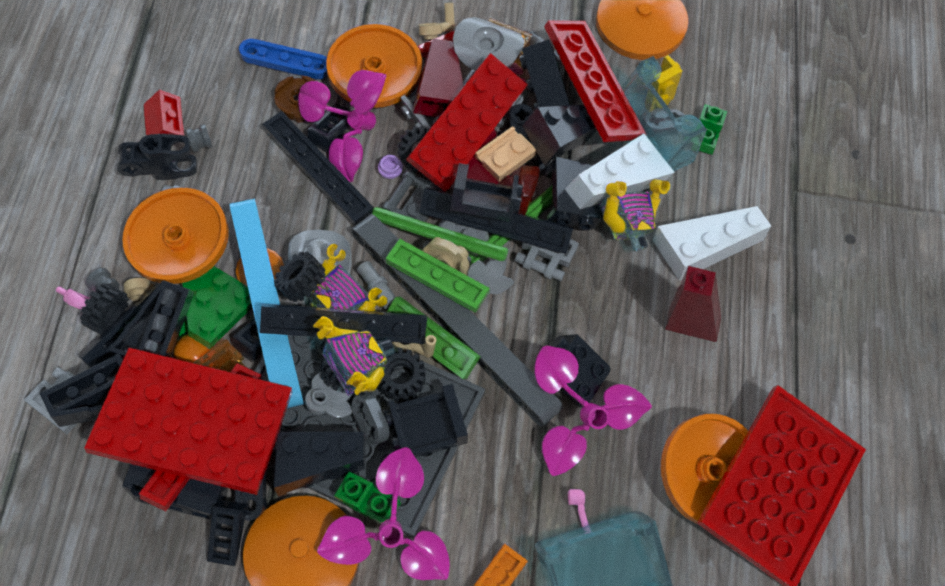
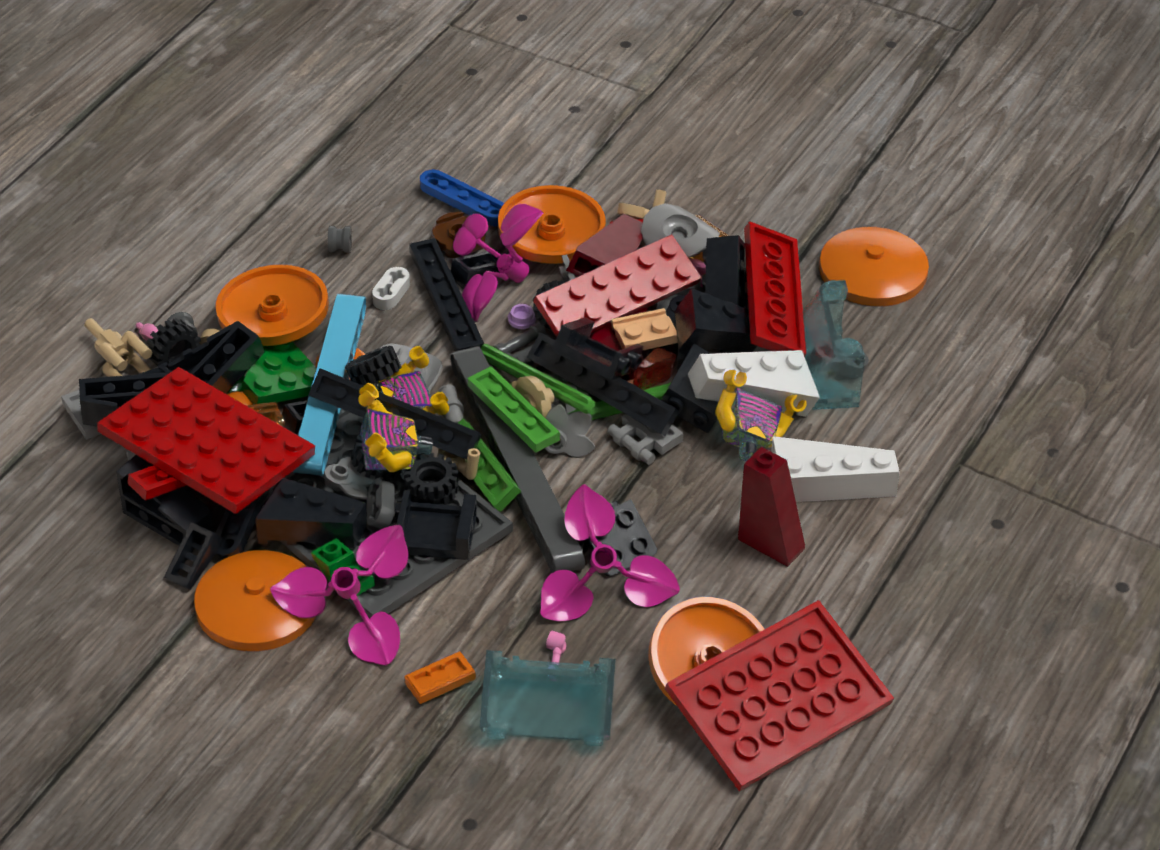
camera: 25 degrees right, 20 degrees down
black piece [117,134,197,180] -> none
red panel [144,89,184,135] -> none
yellow bracket [646,55,683,112] -> none
green slope [689,104,728,155] -> none
none -> tan plant [84,318,152,377]
none -> white beam [372,267,410,310]

